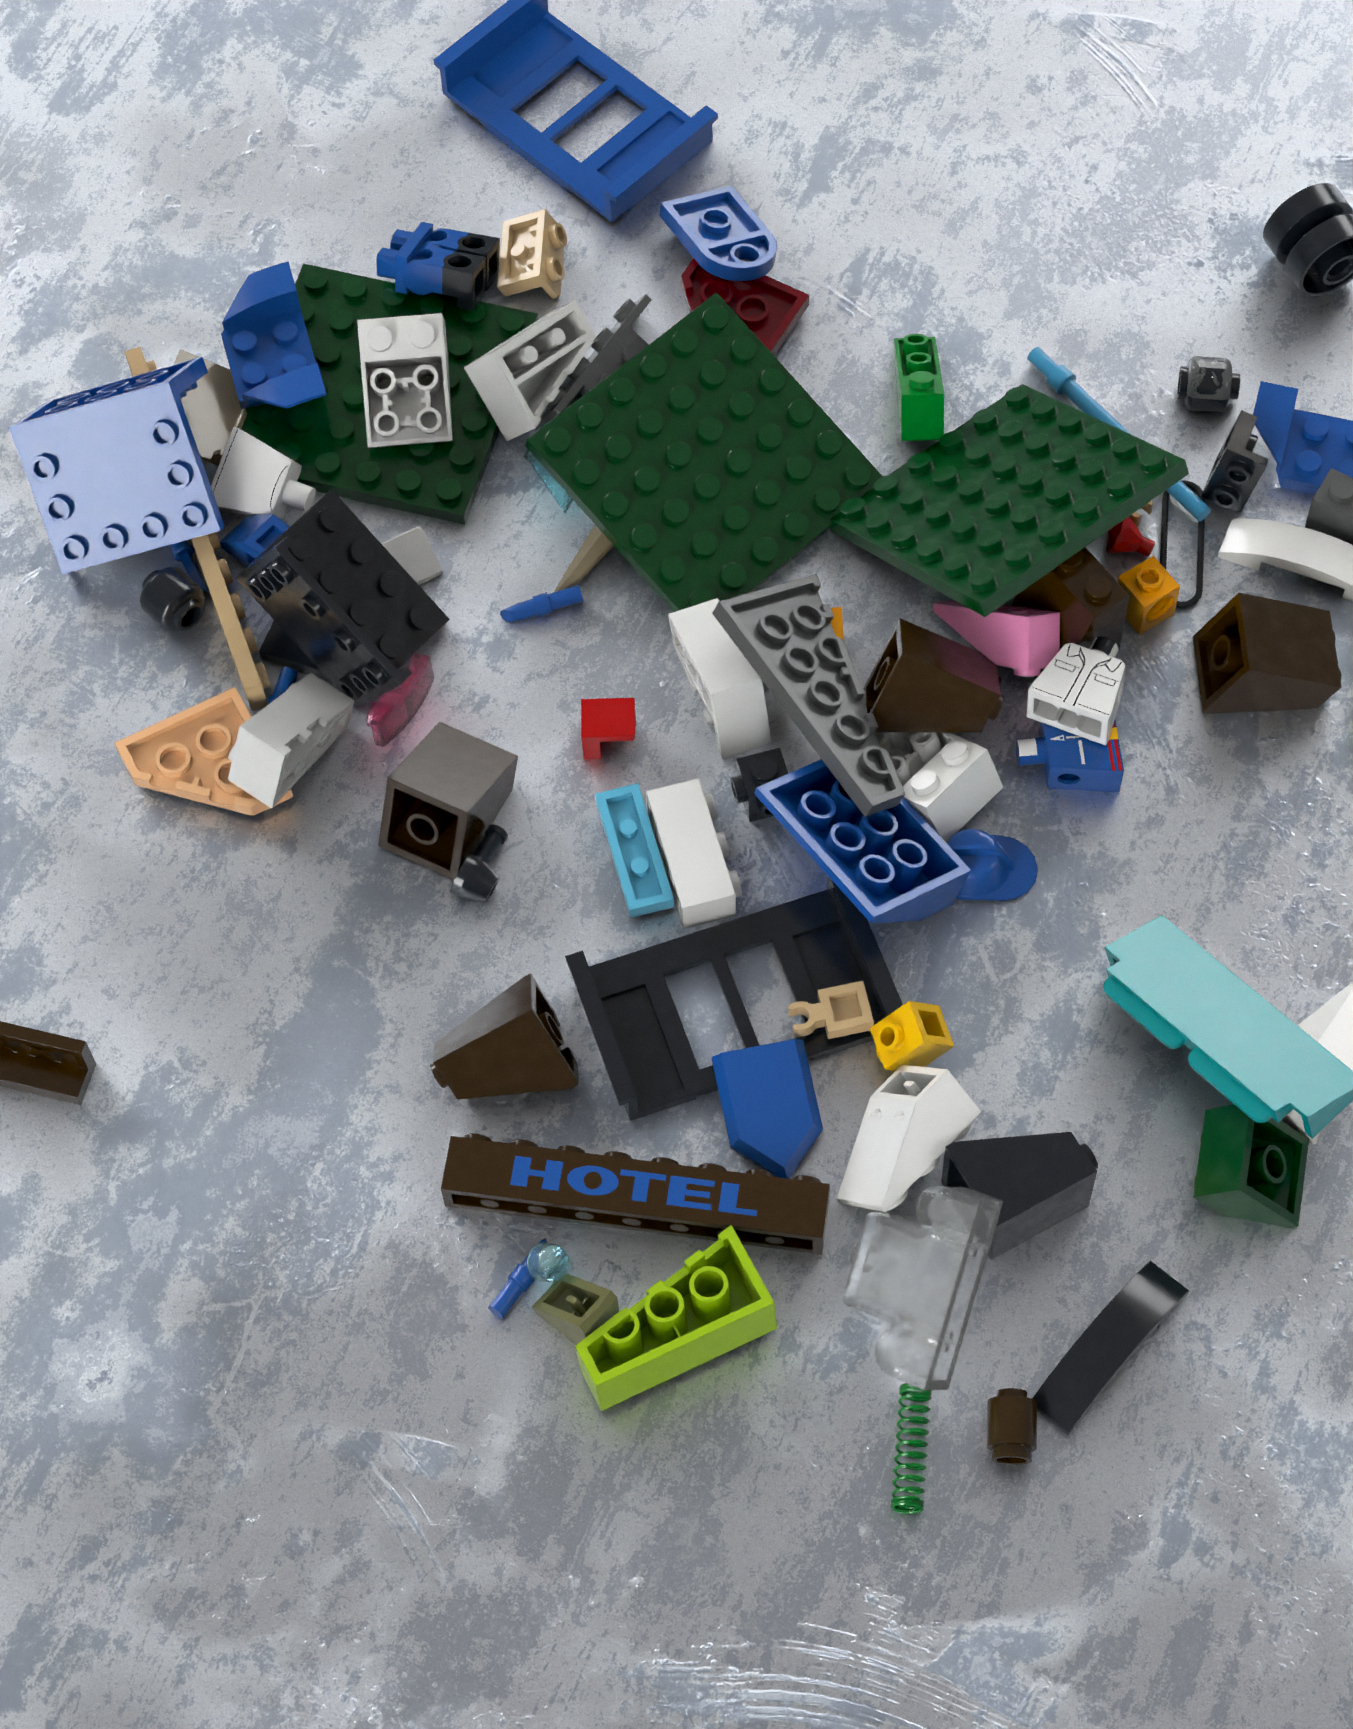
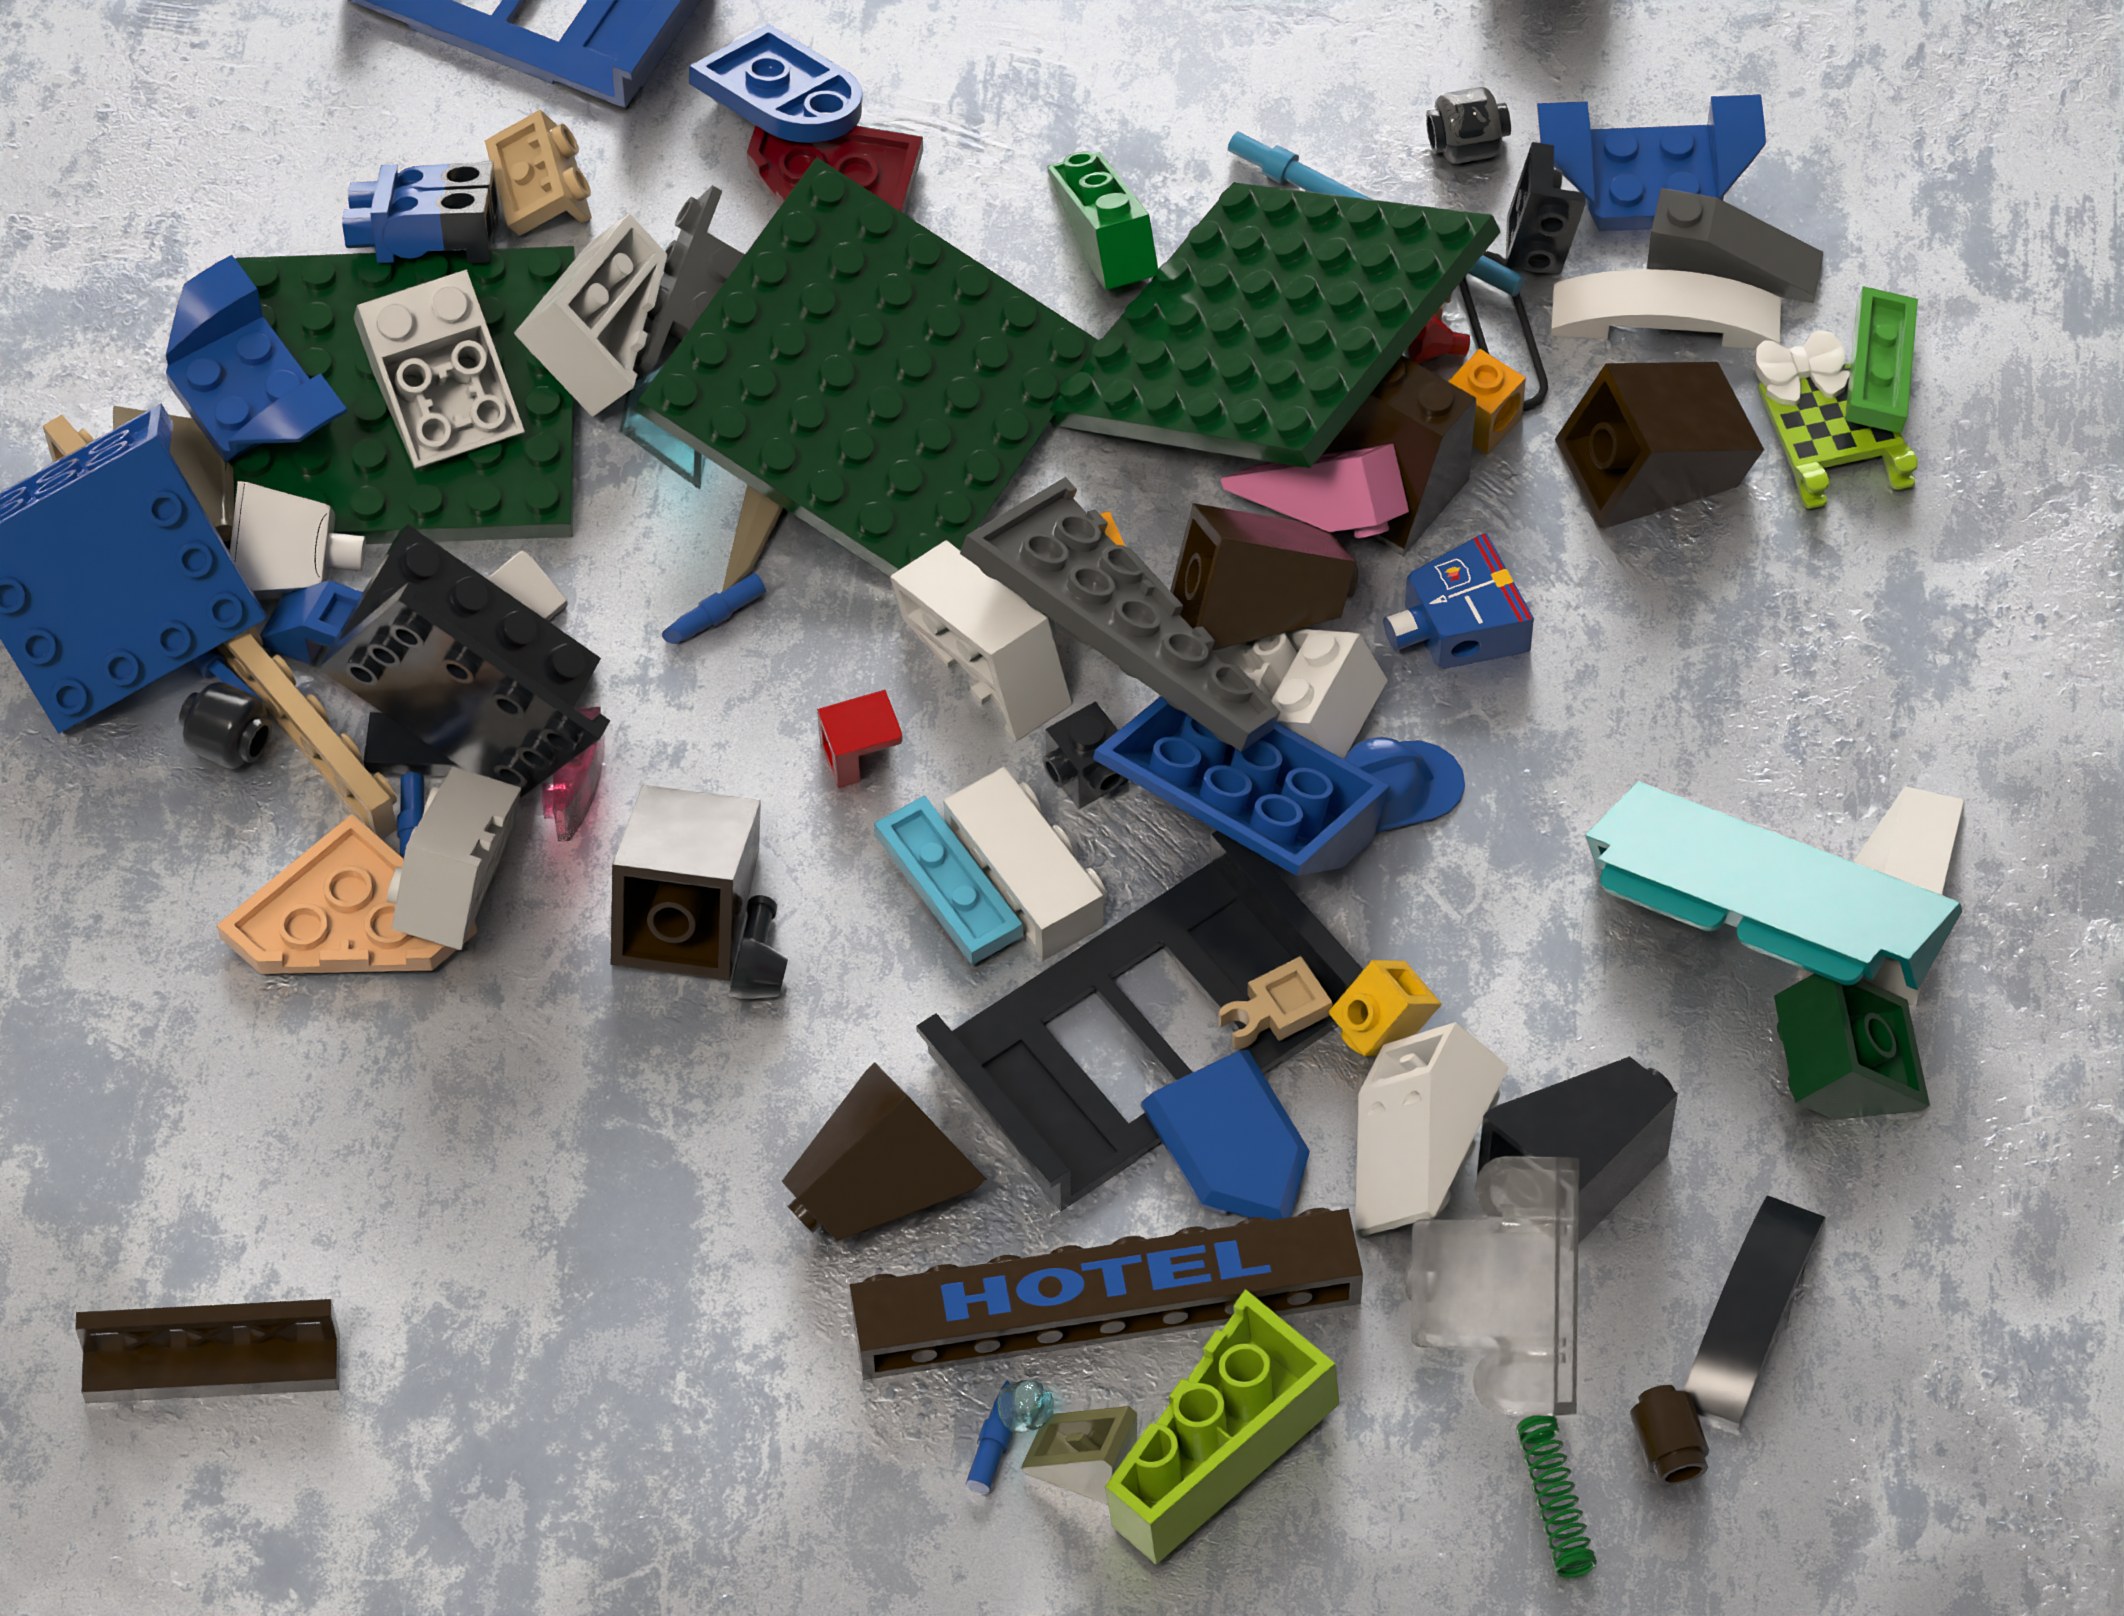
camera: 20 degrees left, 5 degrees down
white torso [1027,636,1126,746] -> none

